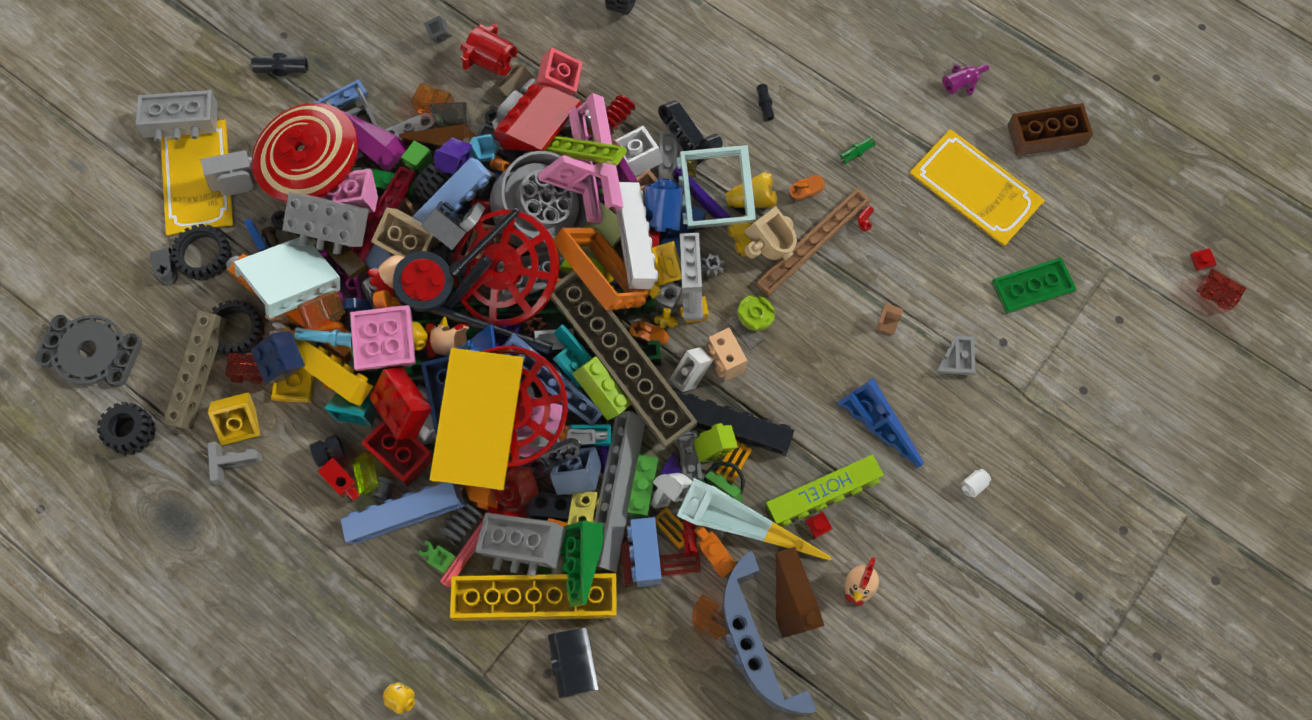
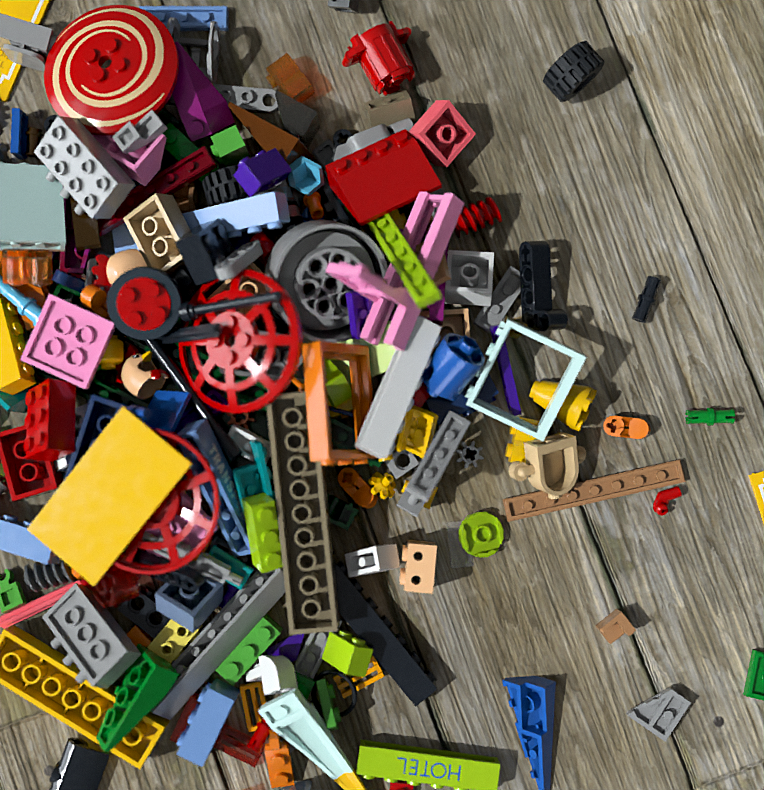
camera: 30 degrees right, 15 degrees up
none -> light grey slope [112,110,168,154]
none -> dark purple plate [346,290,372,340]

